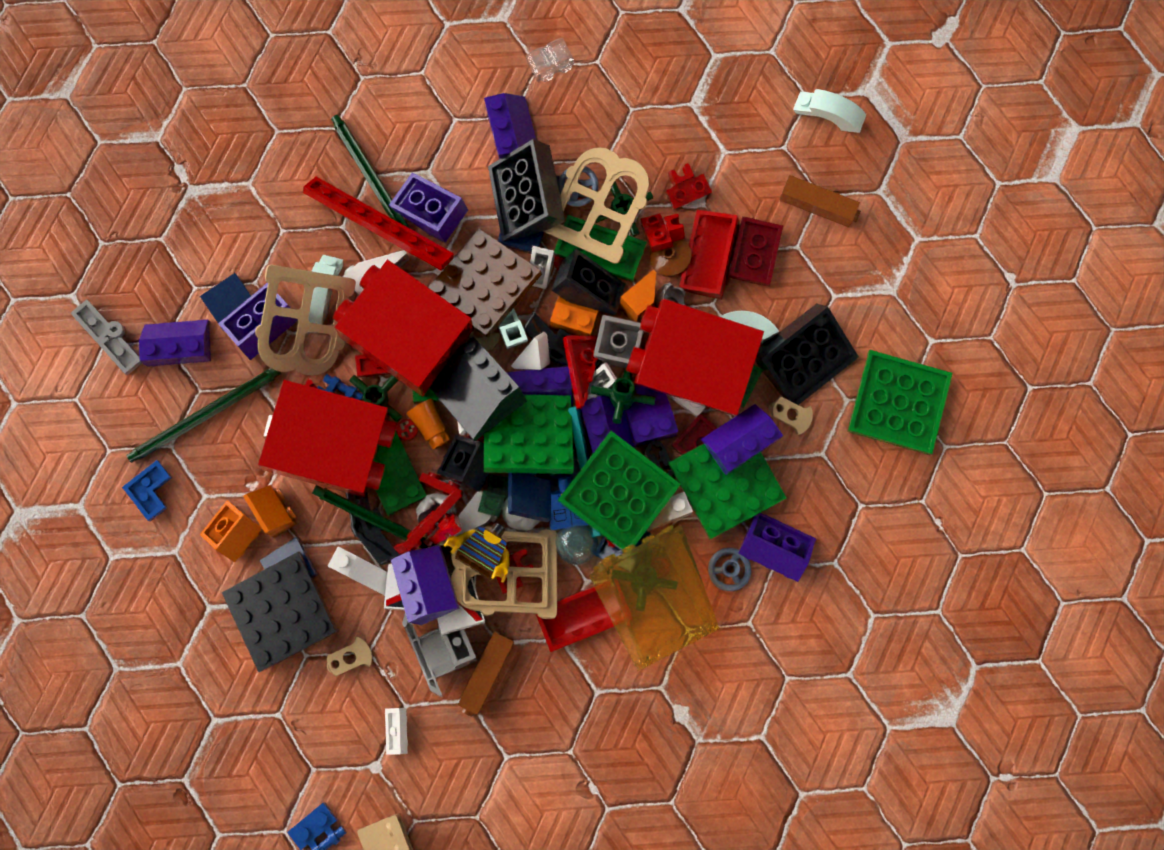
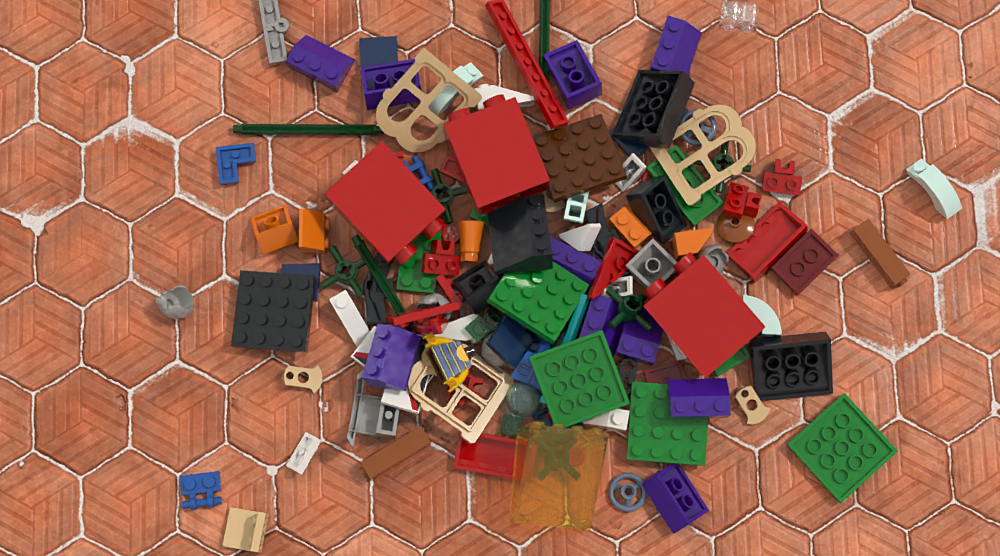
camera: 35 degrees right, 0 degrees up
none -> light grey hair [155,285,194,319]
none -> dark green bar [320,246,366,298]
none -> red plate [421,240,461,275]
none -> clear green tile [500,414,523,438]

